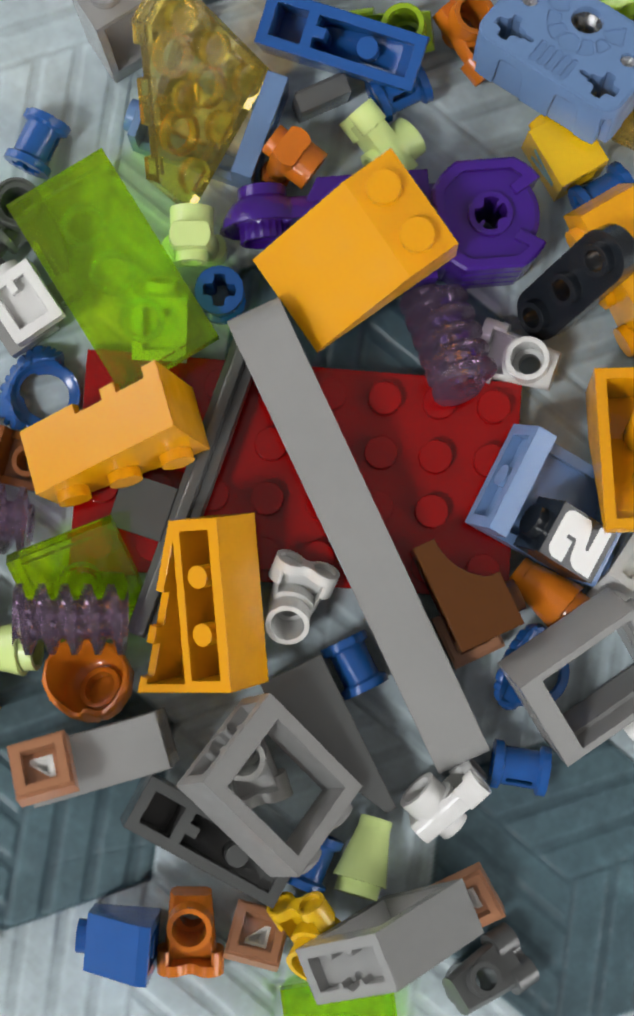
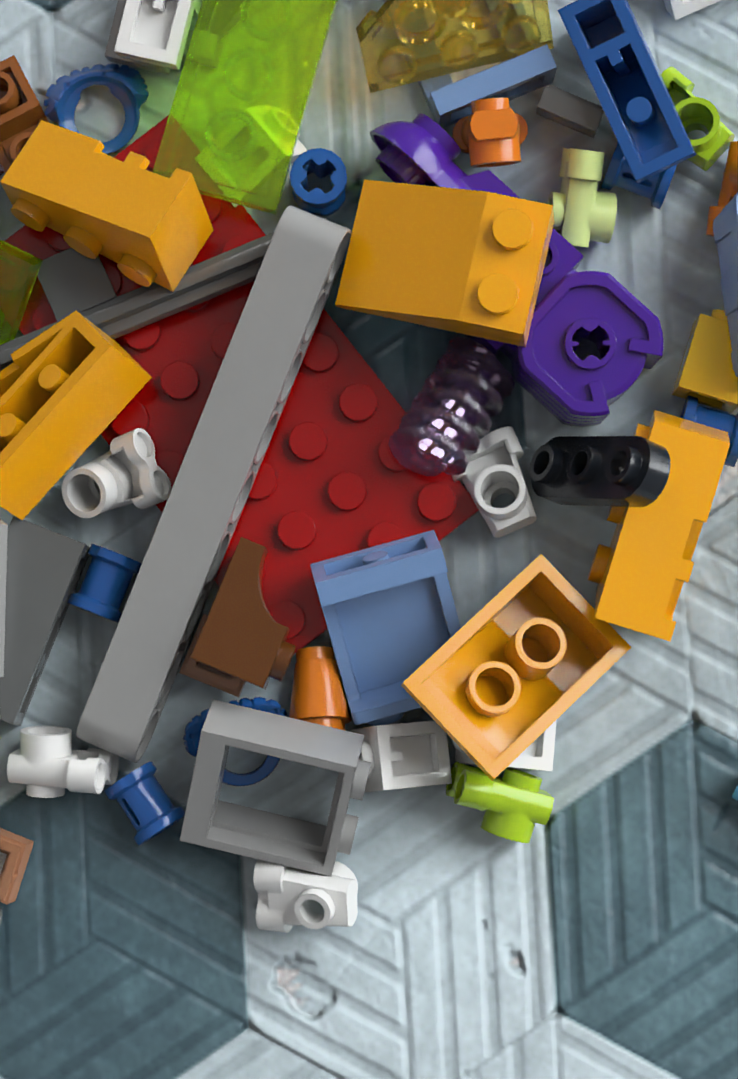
camera: 55 degrees right, 0 degrees up
yellowish green plate [161,203,228,268] -> none
black brick [513,496,617,584] -> none

